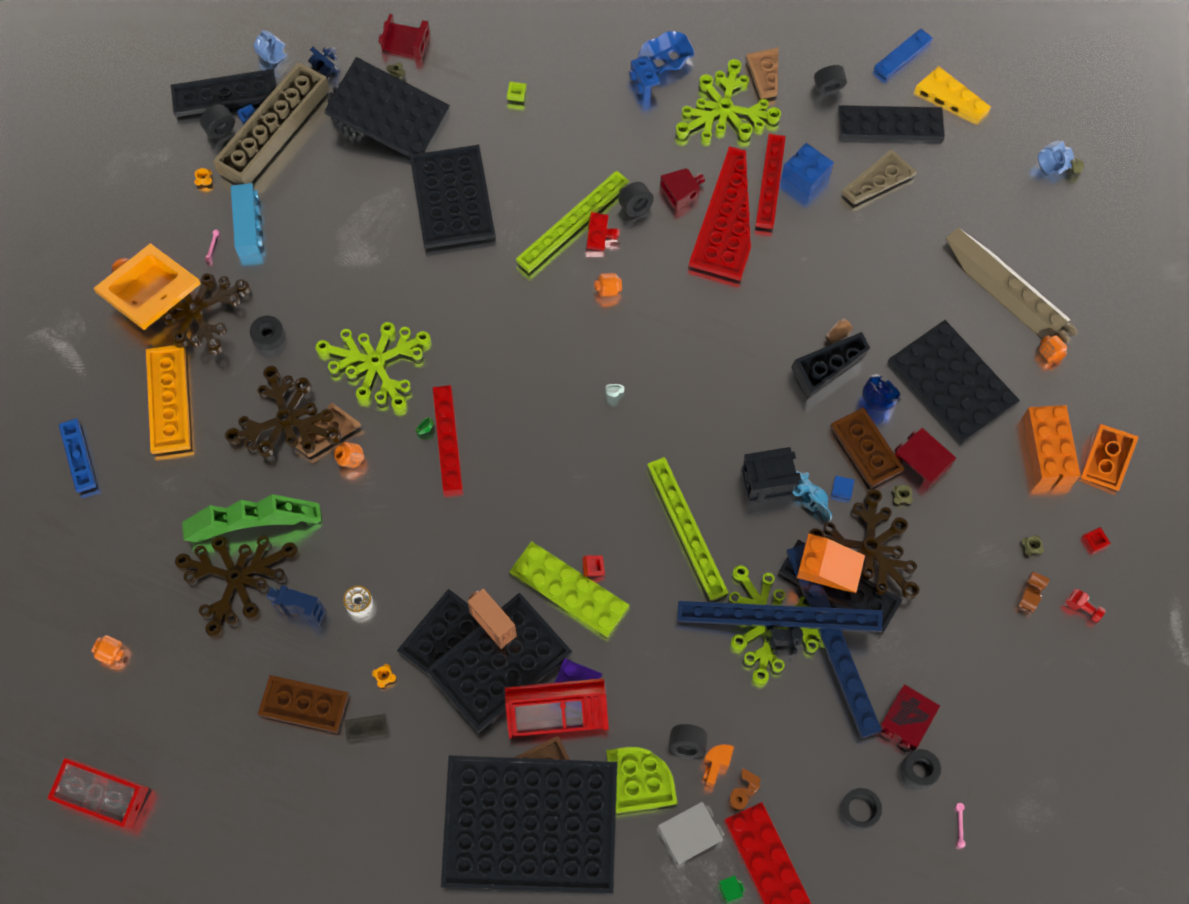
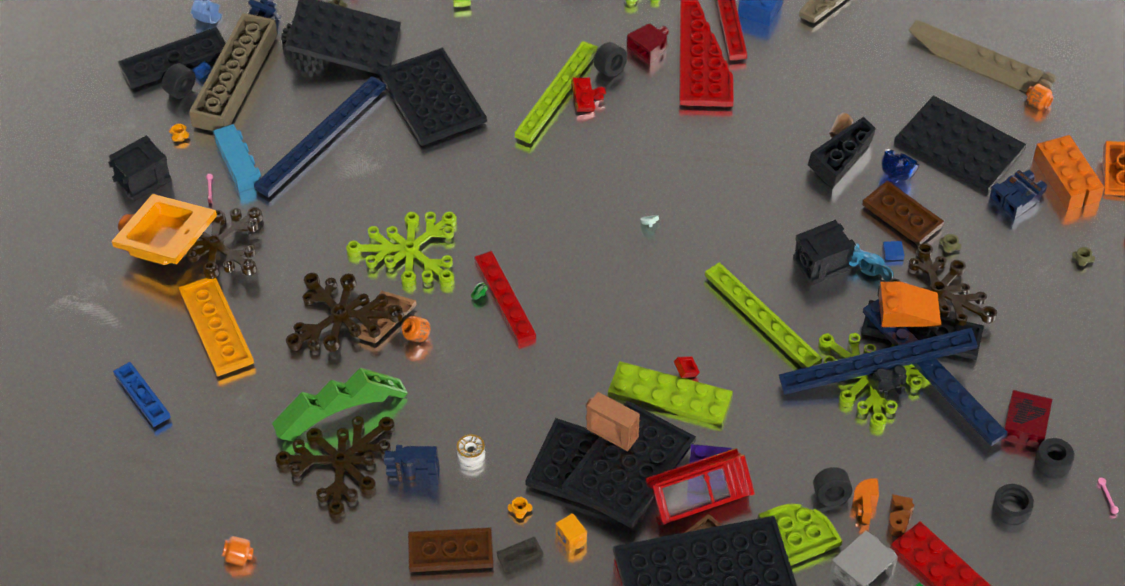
camera: 15 degrees left, 15 degrees down
black tyre [250,315,285,351] -> none
orange head [594,273,622,297] -> none
dark red panel [894,427,957,489] -> none
dark orange leg [1018,571,1050,613] -> none
none -> black container [108,135,172,202]
none -> dark blue plate [254,76,386,198]
none -> light orange brick [555,513,587,552]
none -> dark blue hips [990,170,1047,219]

